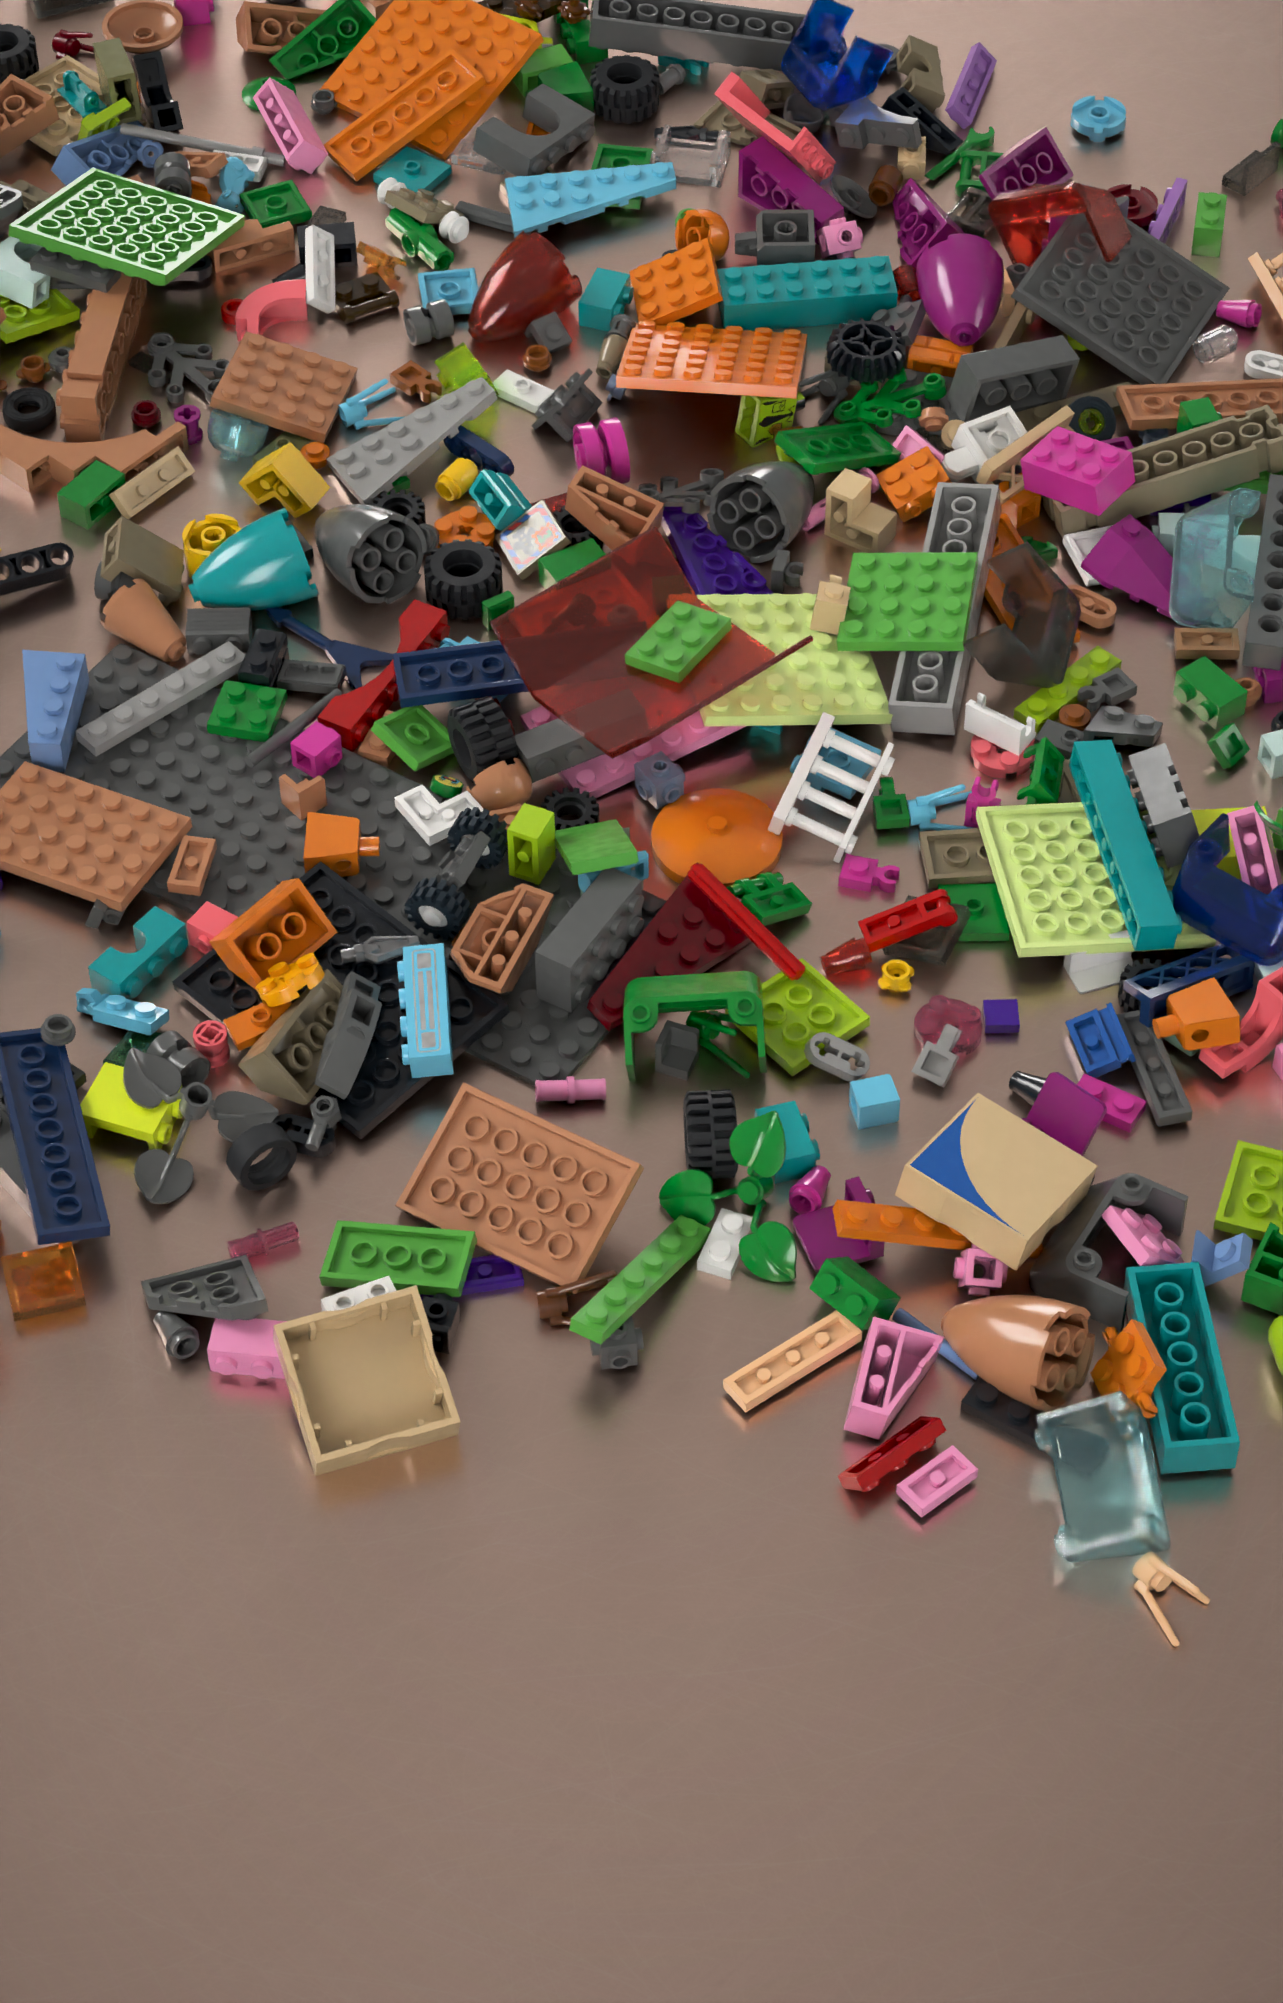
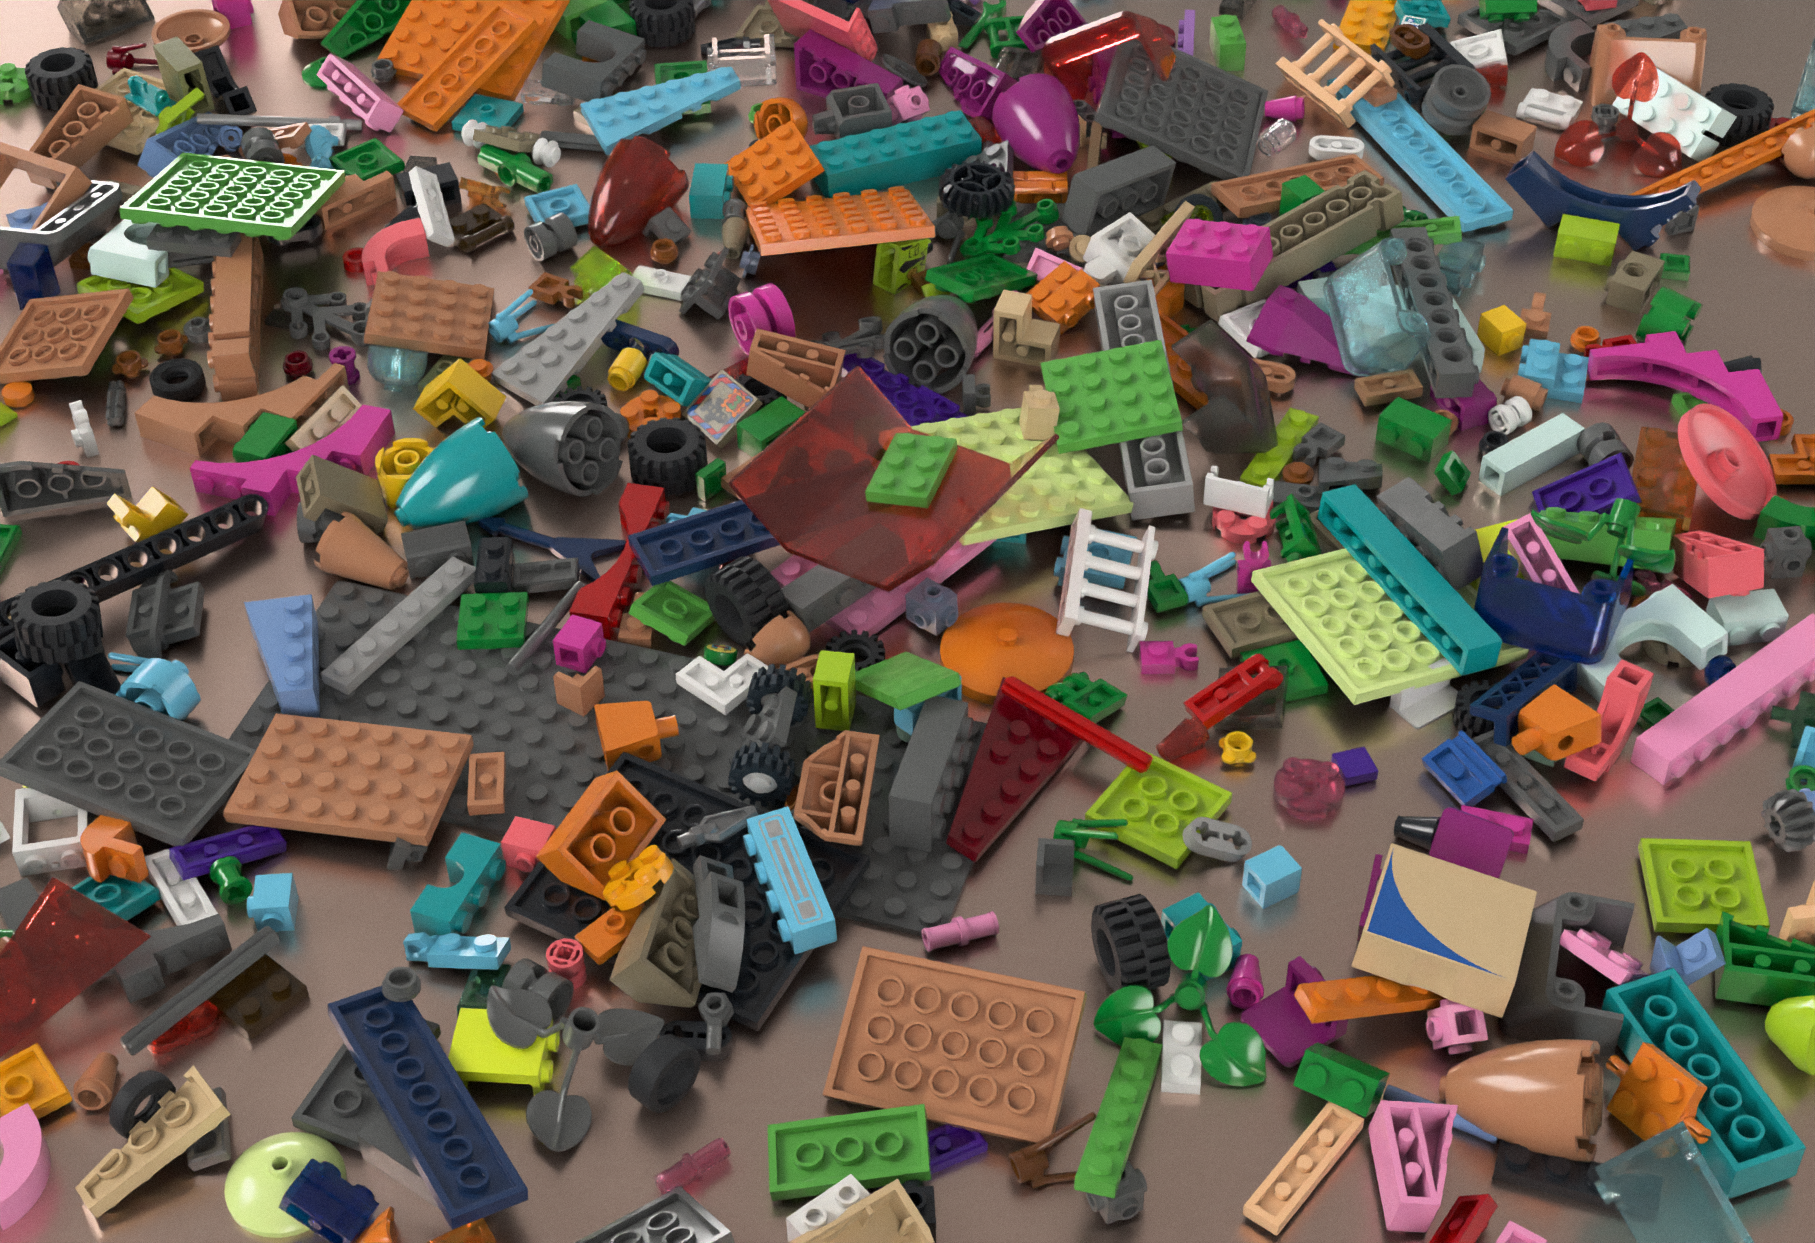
camera: 15 degrees left, 5 degrees down
green windscreen [623,971,767,1081] -> none
light grey plate [911,1023,963,1088] -> none
none -> dark pink arch [190,405,395,516]

